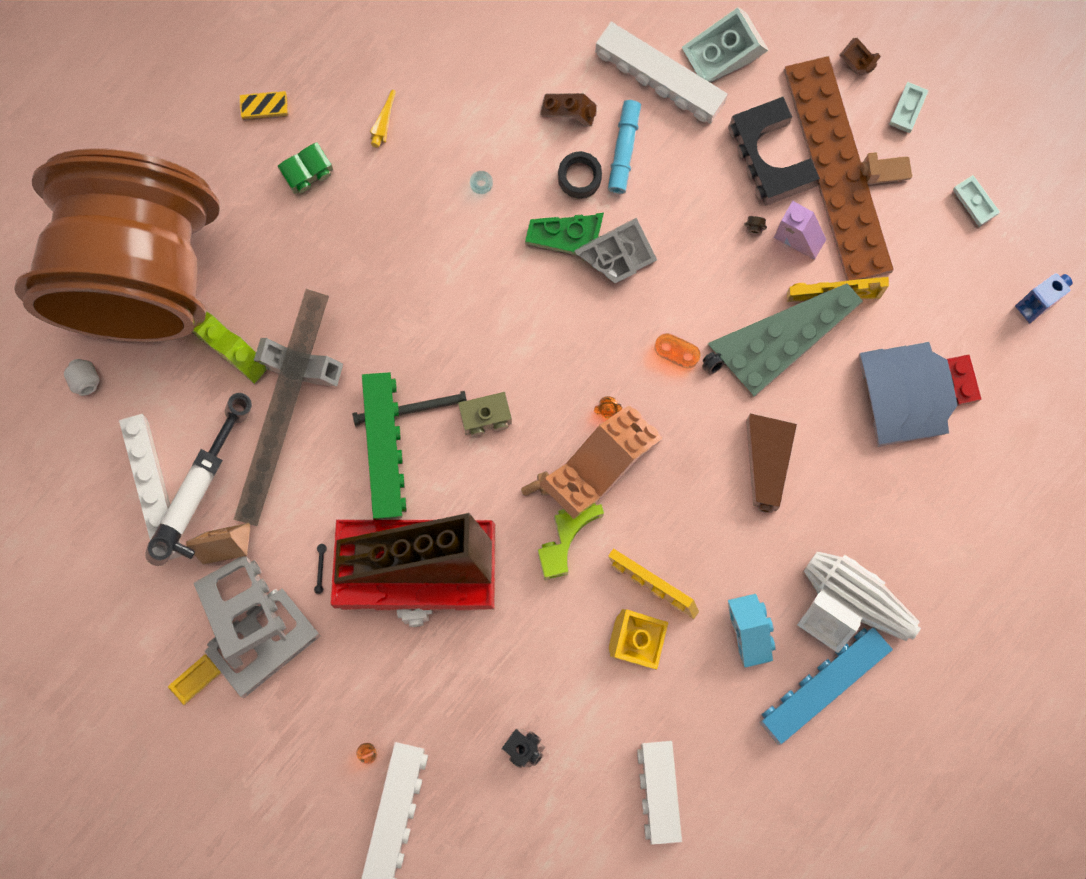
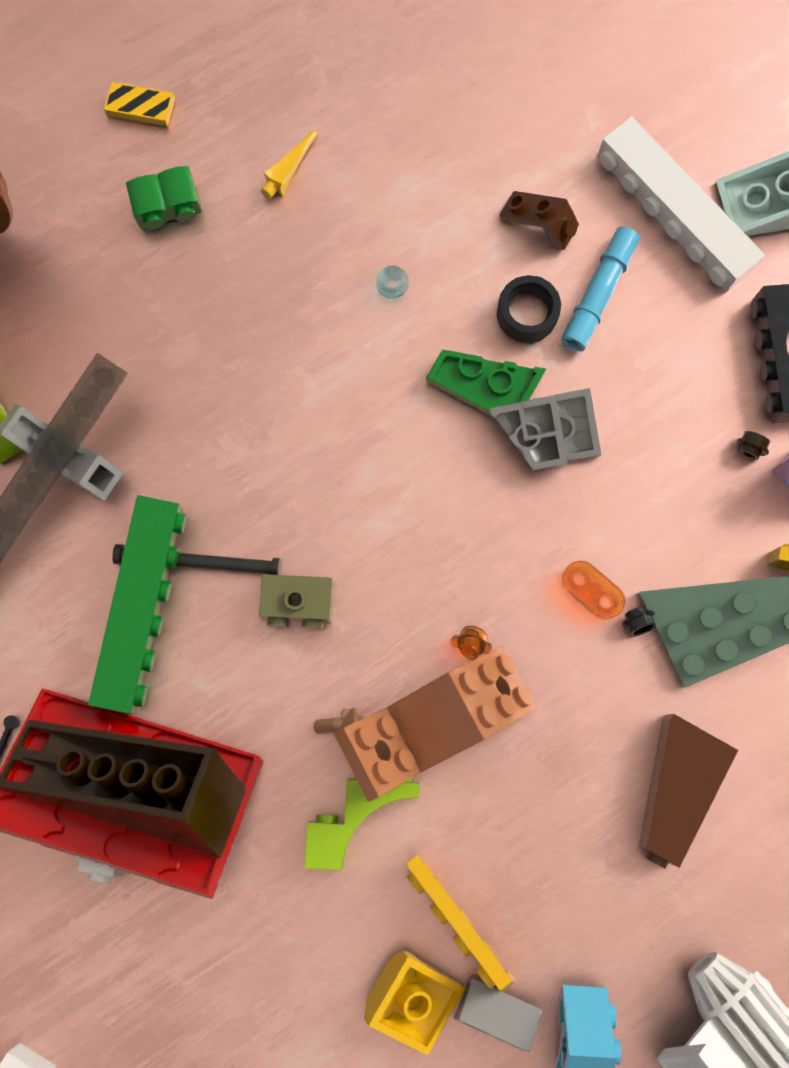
camera: 20 degrees right, 0 degrees up
none -> light grey hinge [454,979,543,1052]

